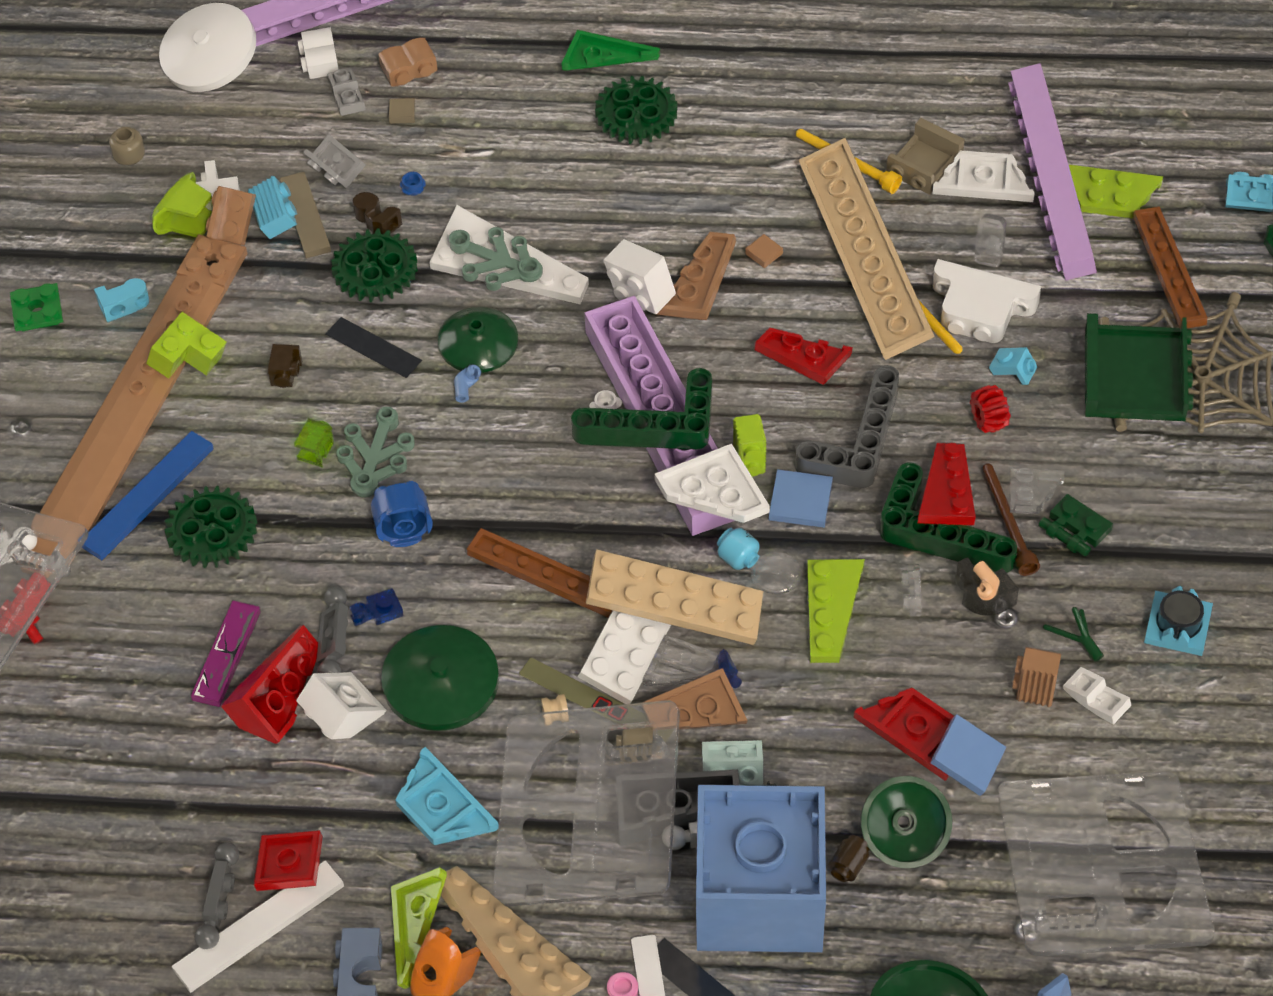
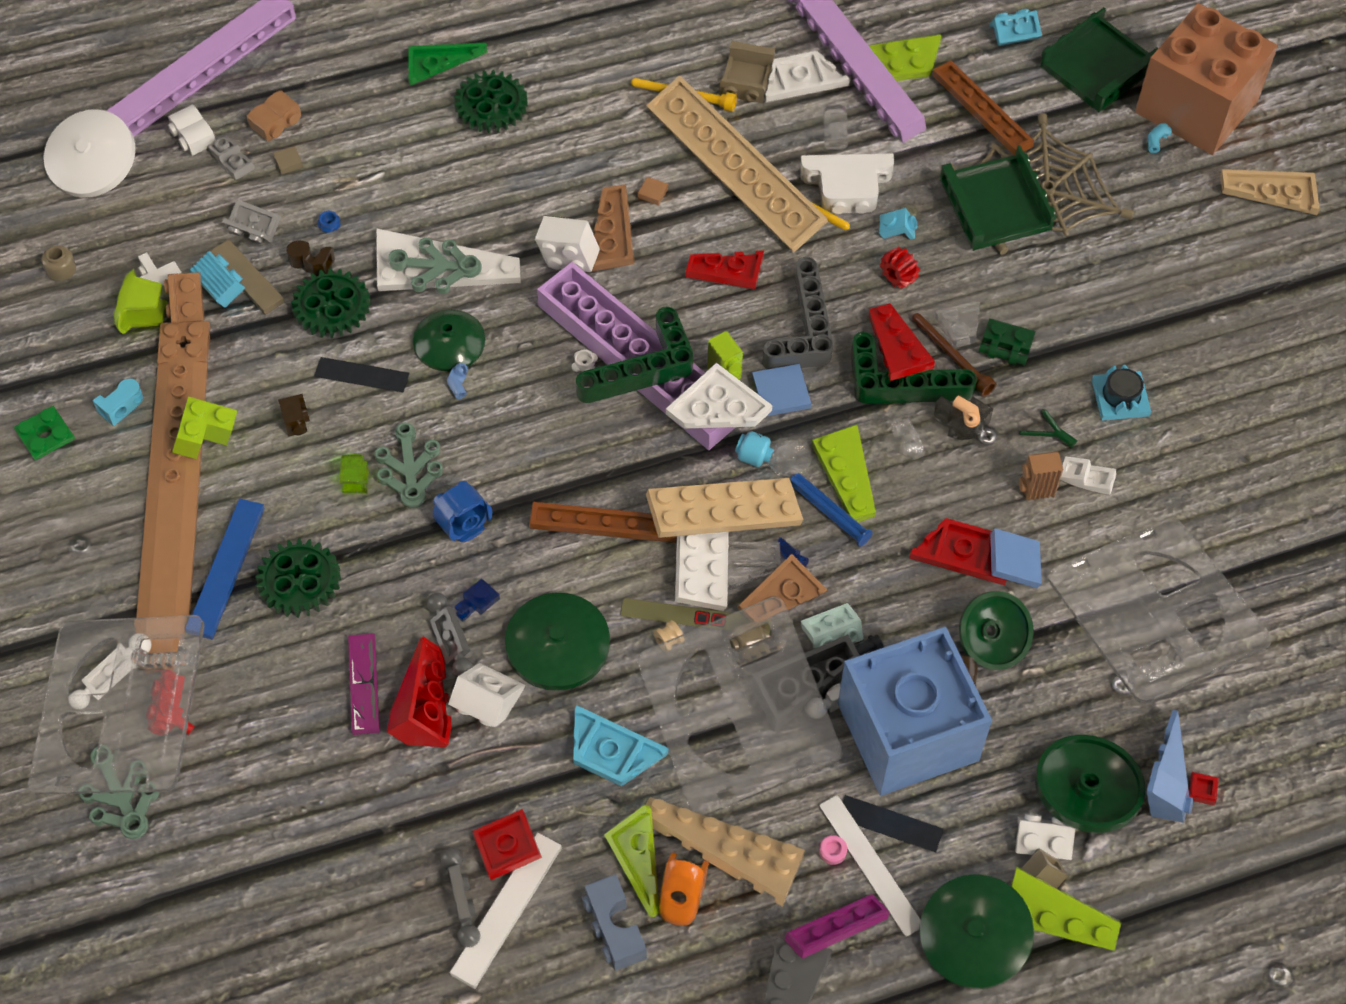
camera: 25 degrees left, 5 degrees up
none -> blue axle [790,473,873,547]

